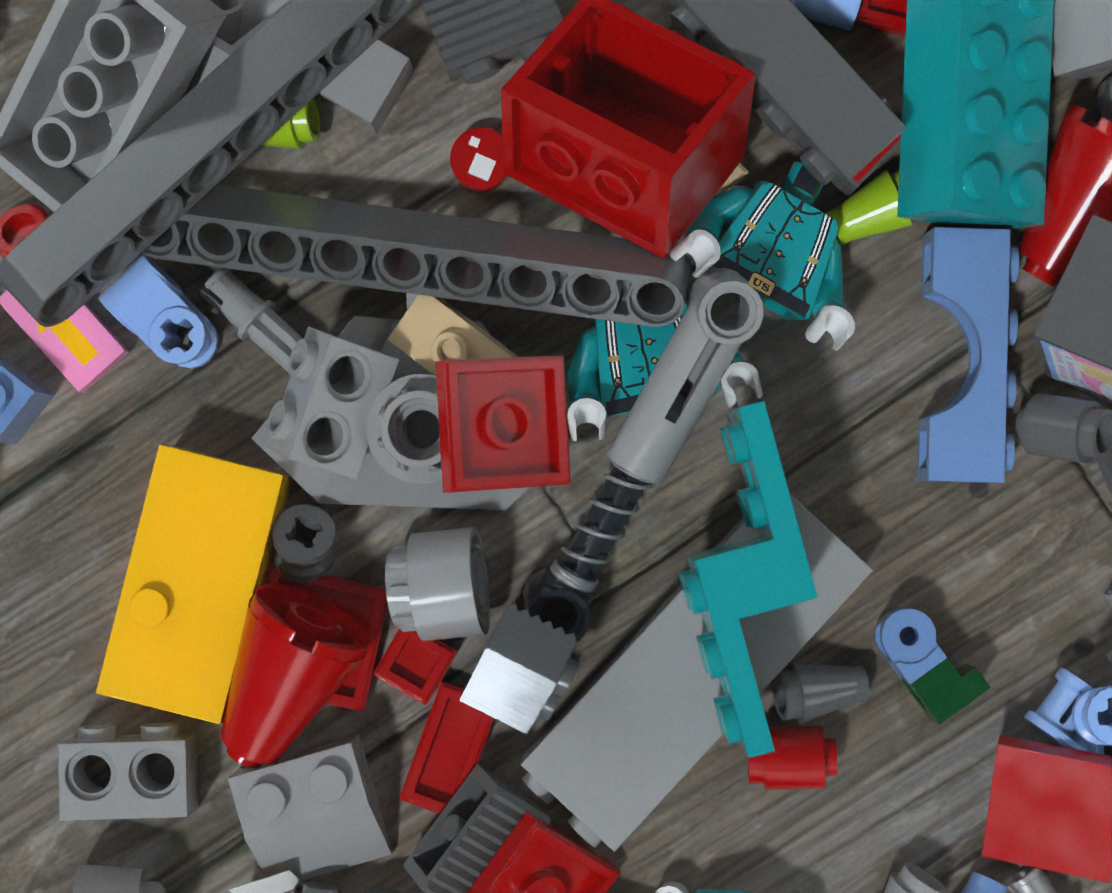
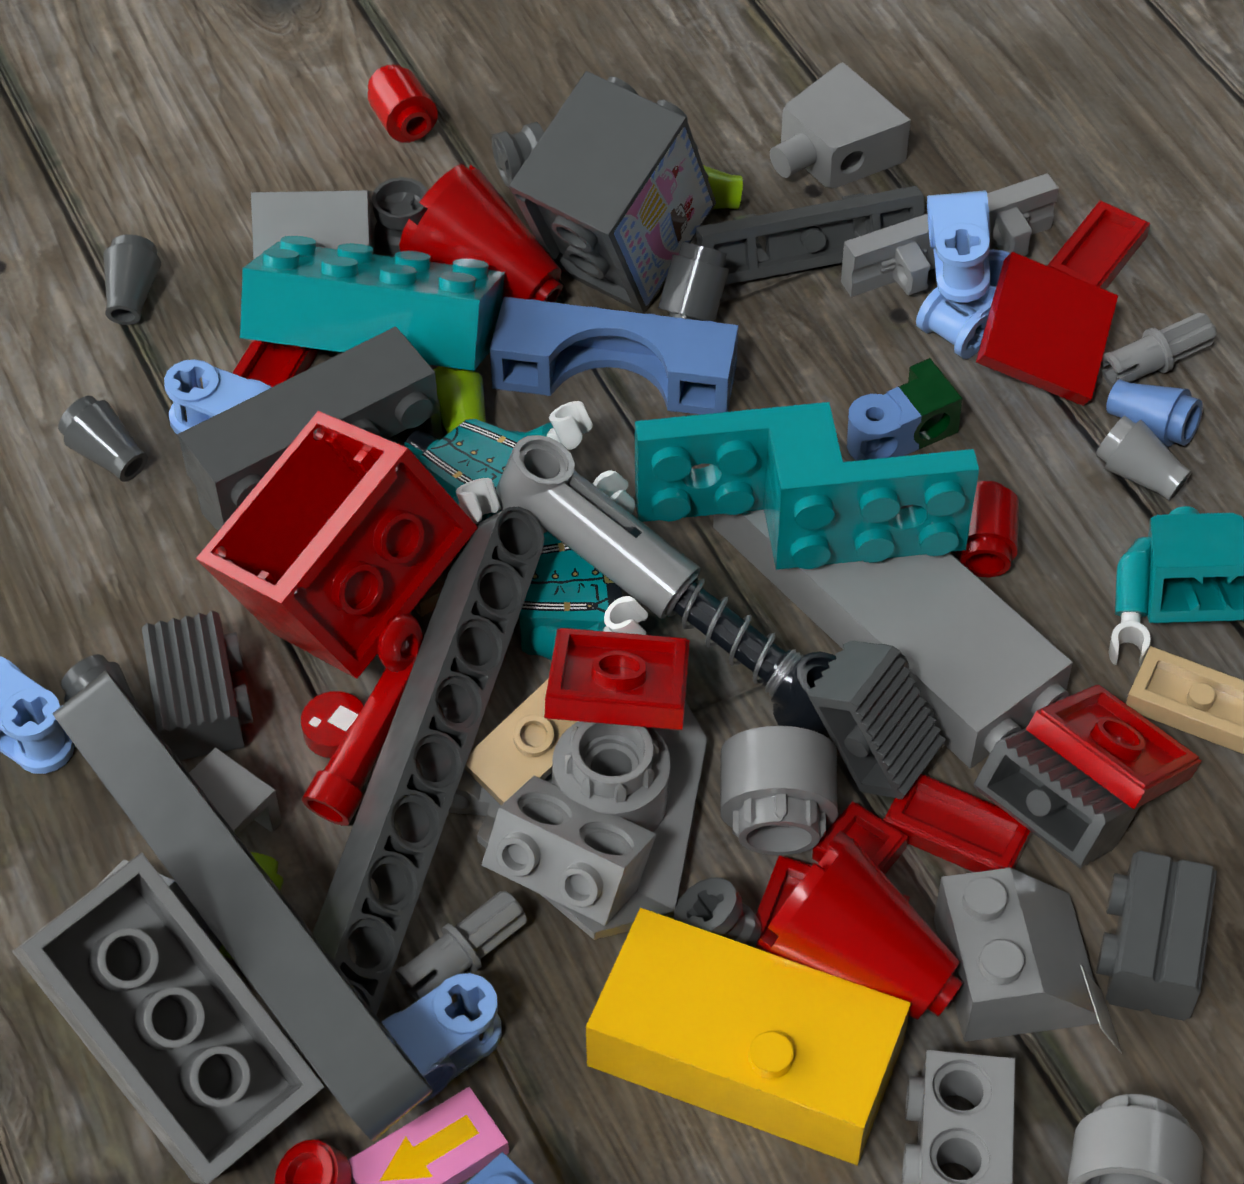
camera: 80 degrees left, 35 degrees down
none -> red plant [302,613,423,826]

